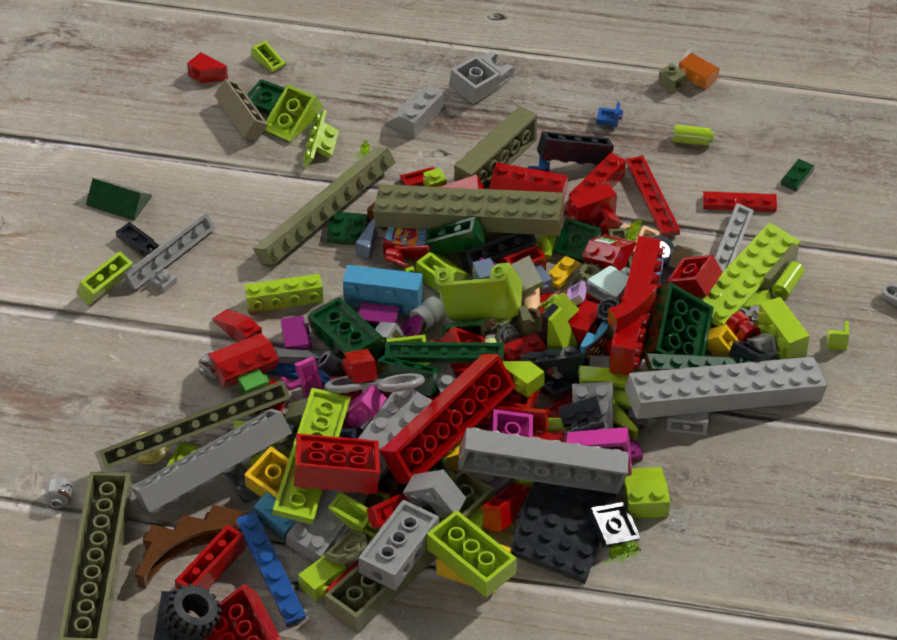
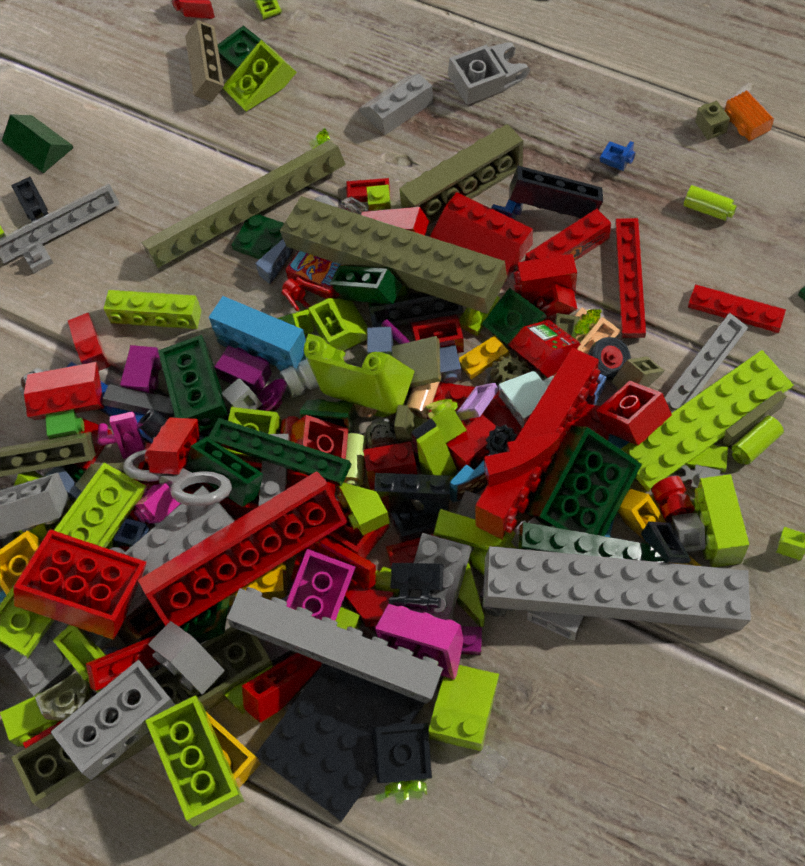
camera: 25 degrees right, 15 degrees up
lime bracket [302,109,339,169] -> none

